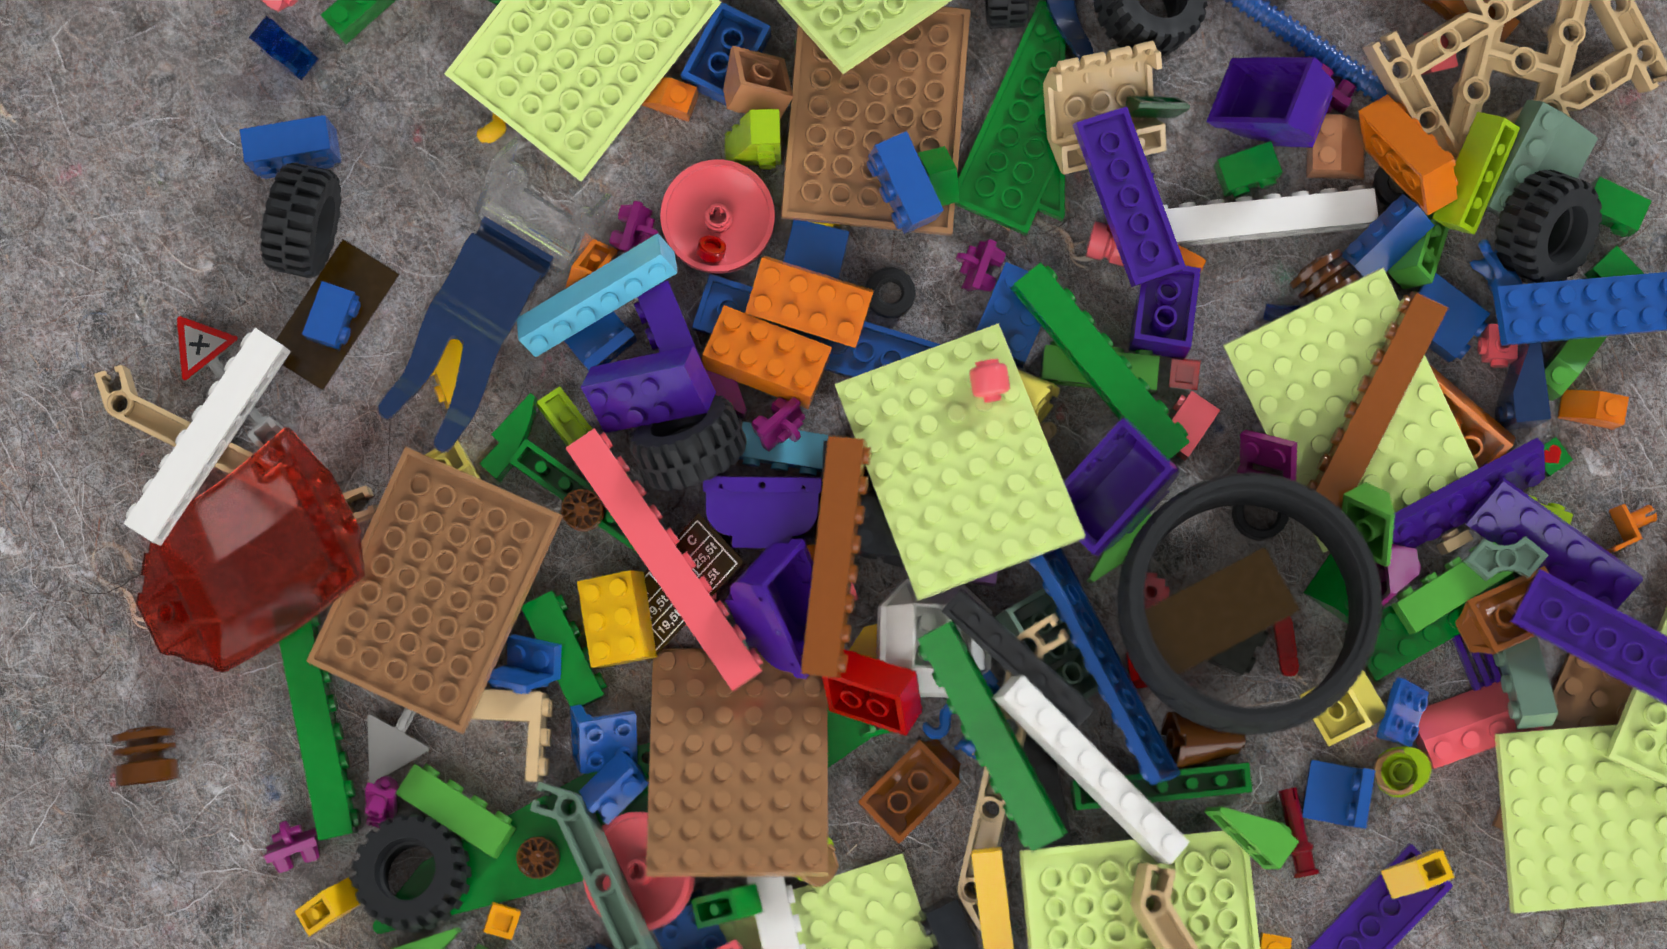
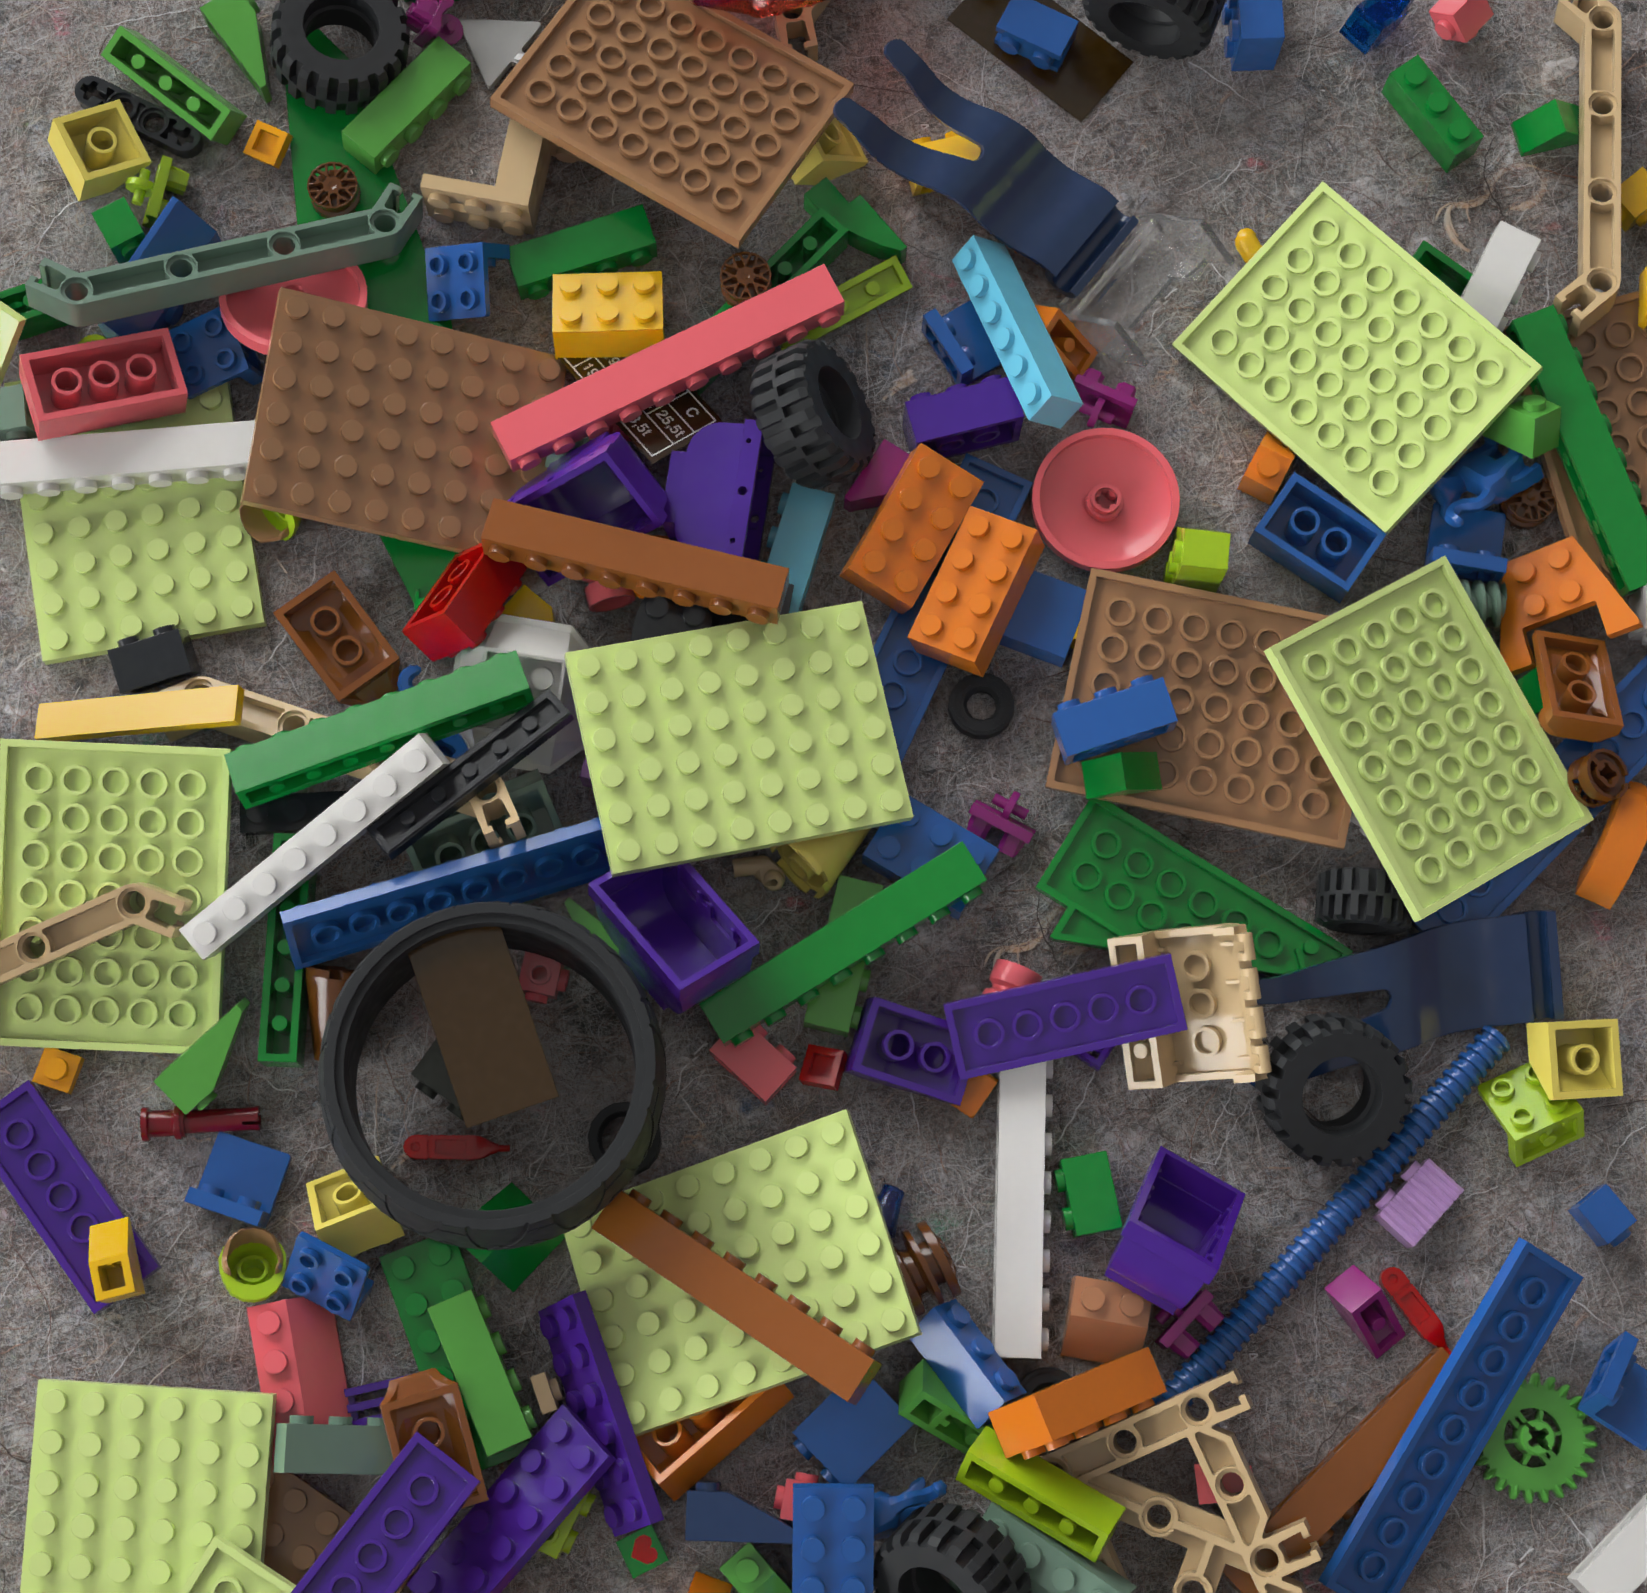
camera: 95 degrees right, 5 degrees down
blue bracket [487,634,562,694] -> none
blue brick [579,750,649,825] -> none
dark purple brick [581,345,716,433] -> none
green brick [691,883,763,929] -> none
red tile [696,235,726,263] -> none
nougat slope [723,46,793,119] -> none
magenta hips [751,397,805,452] -> none
coral head [969,358,1010,403] -> none
dark green slope [1125,96,1190,118] -> none
magenta plate [1237,429,1297,481] -> none
bright green slope [1342,482,1395,567] -> none
magenta slope [1375,544,1421,608] -> none
sand green tile [1463,536,1548,581] -> none

